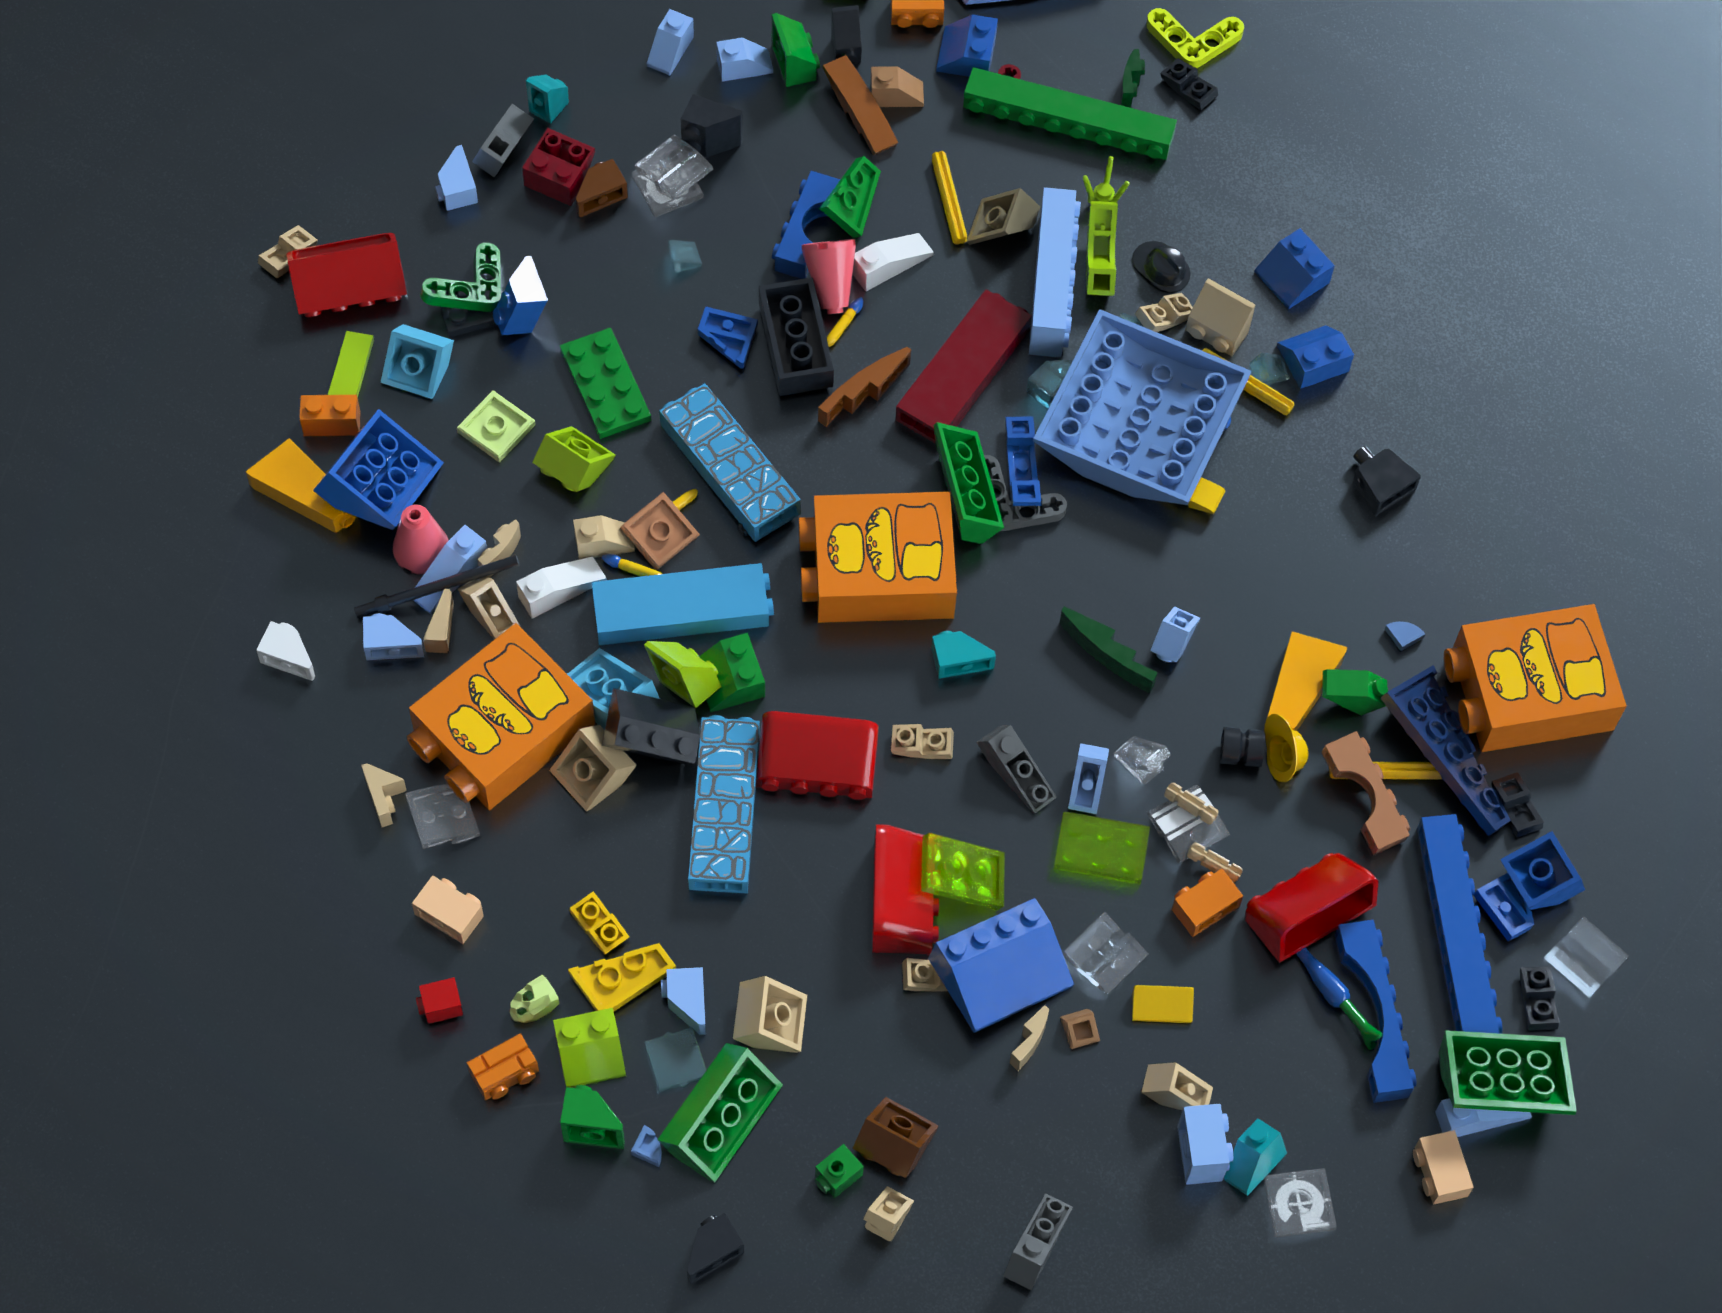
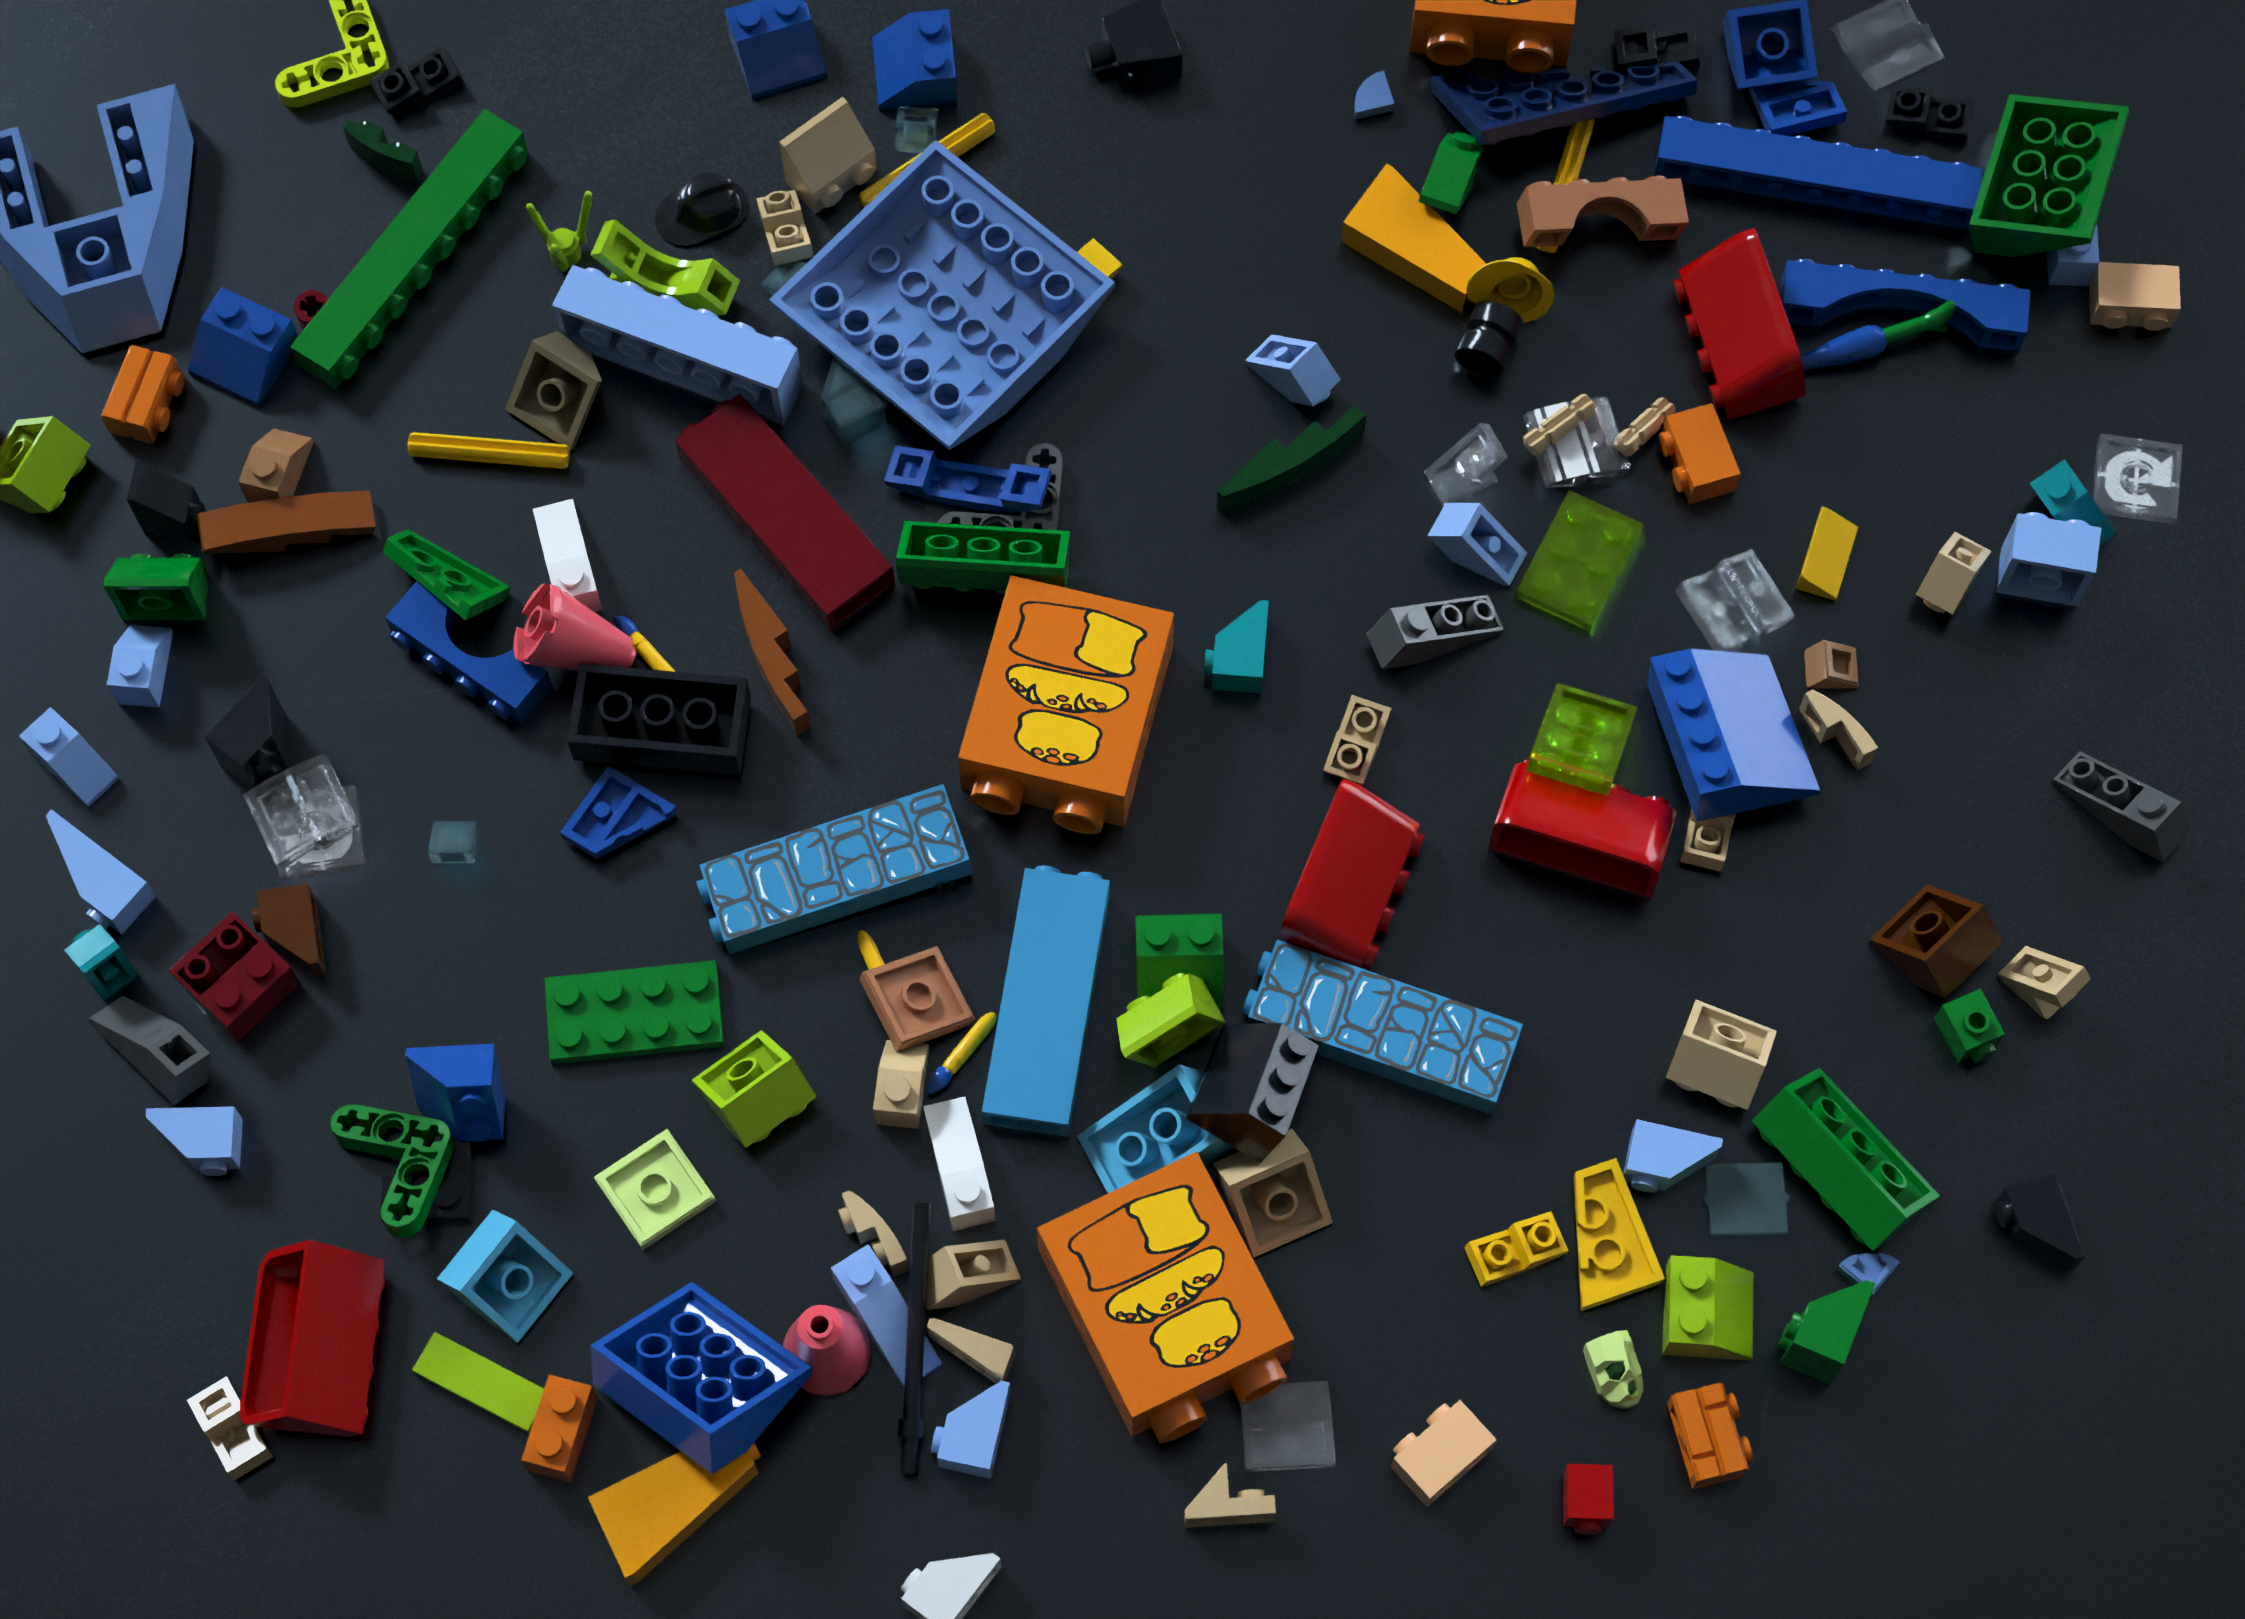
camera: 70 degrees left, 5 degrees up
none -> light blue slope [46,809,156,935]

